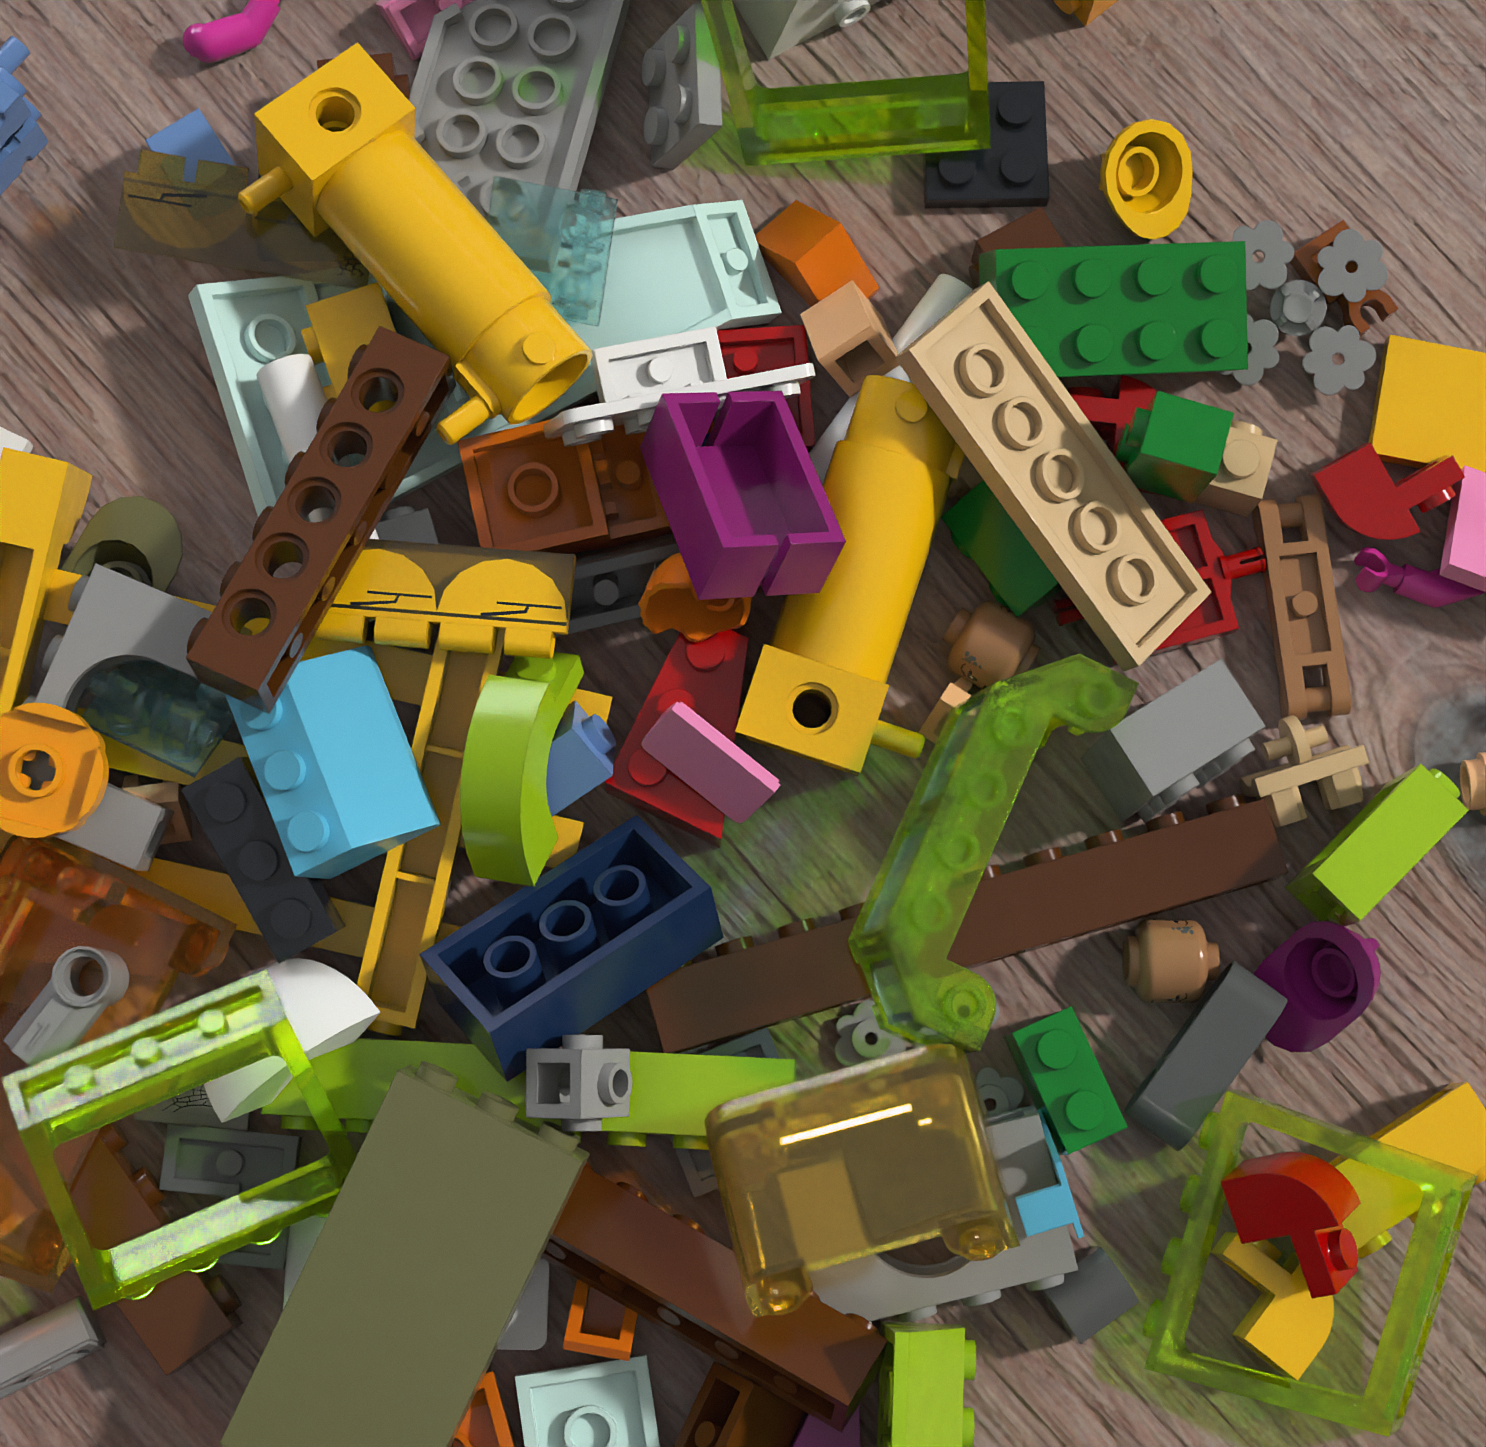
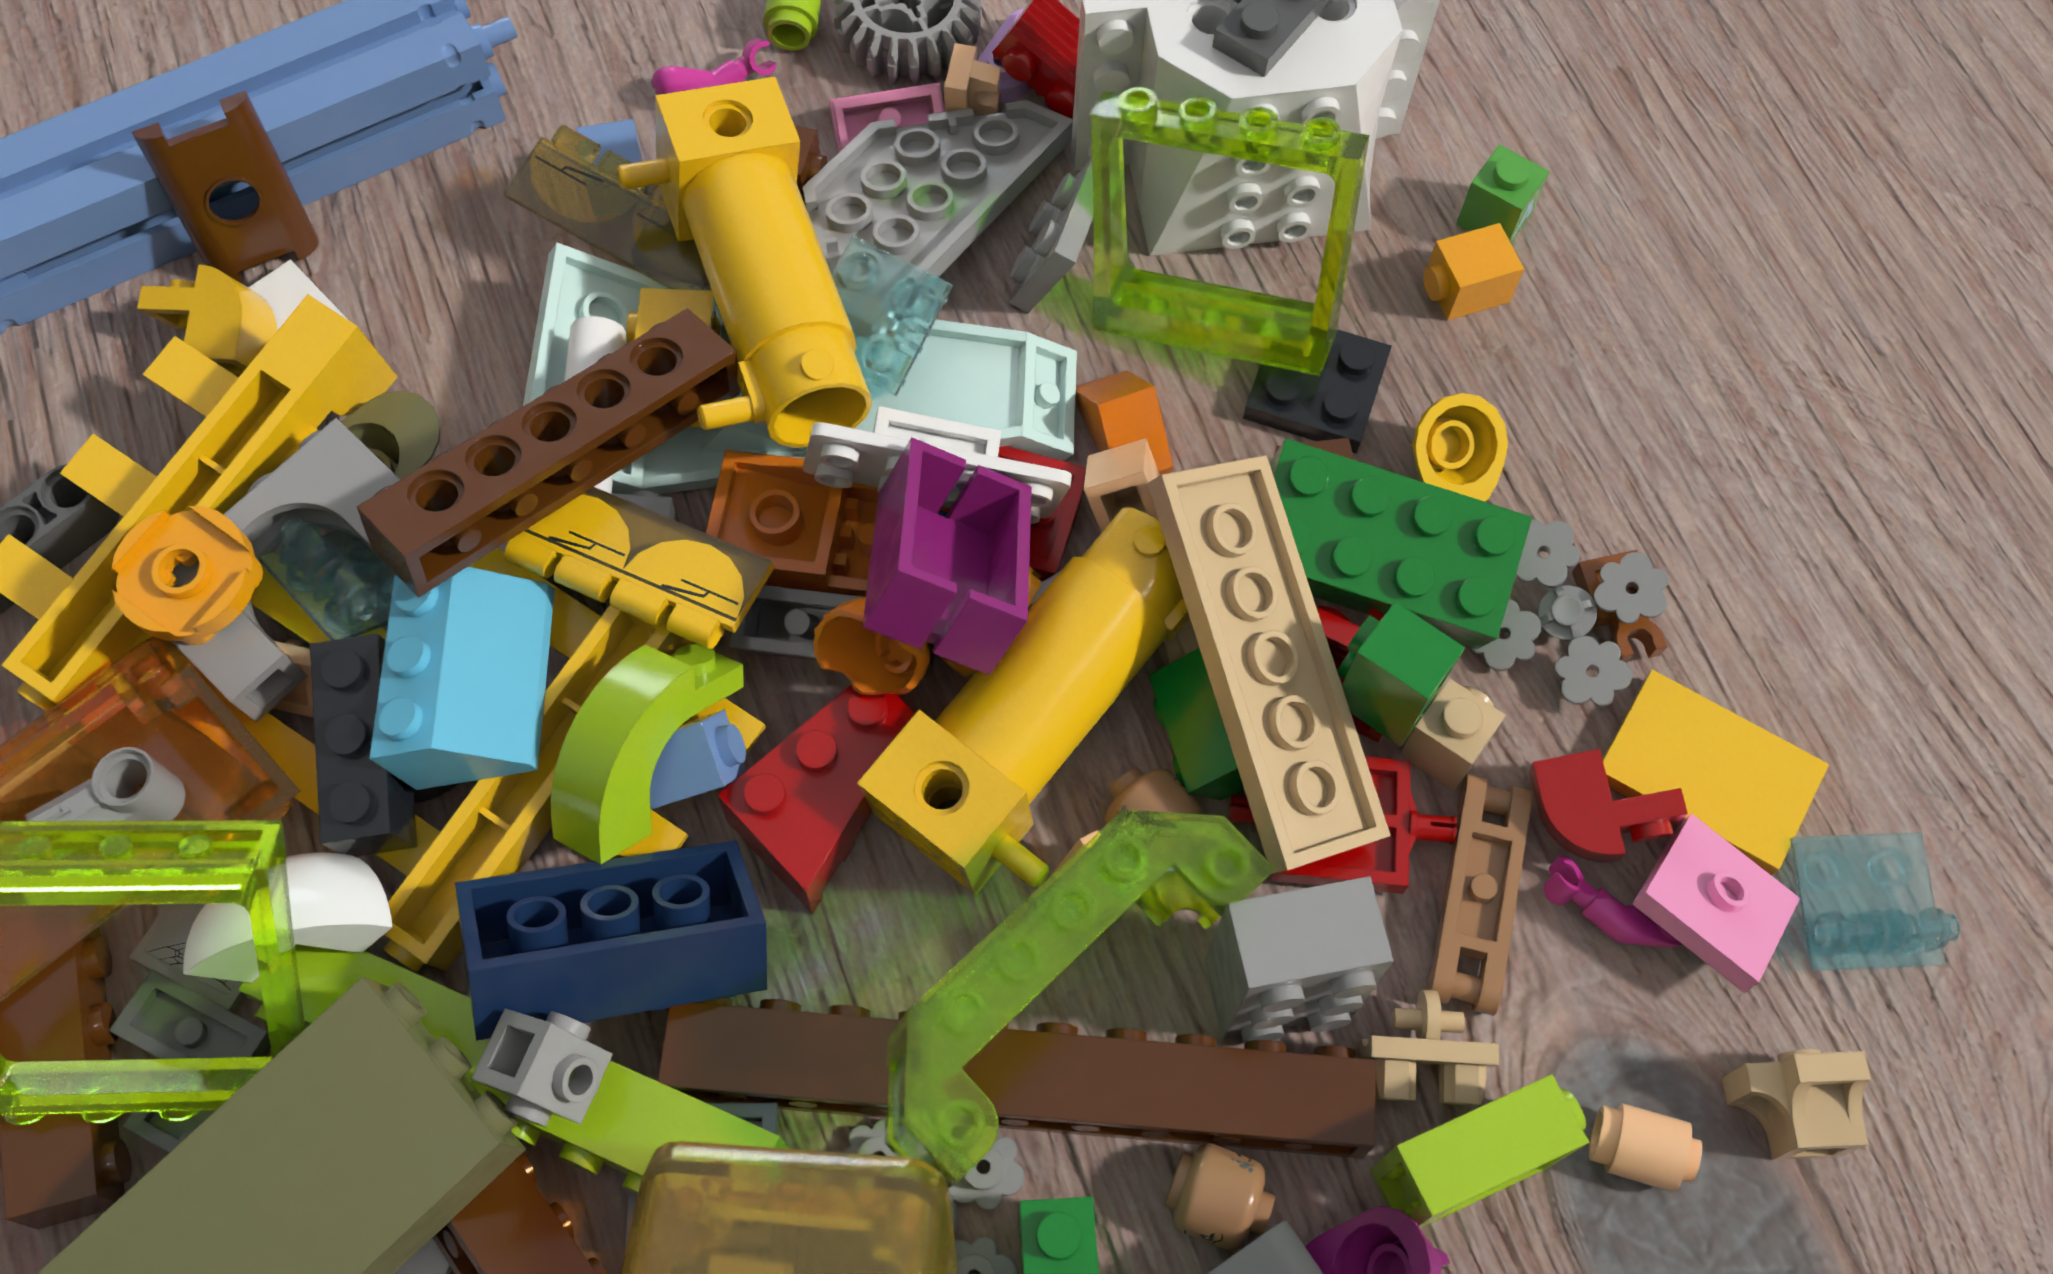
camera: 25 degrees right, 15 degrees down
bright pink slope [641,701,780,824] -> none

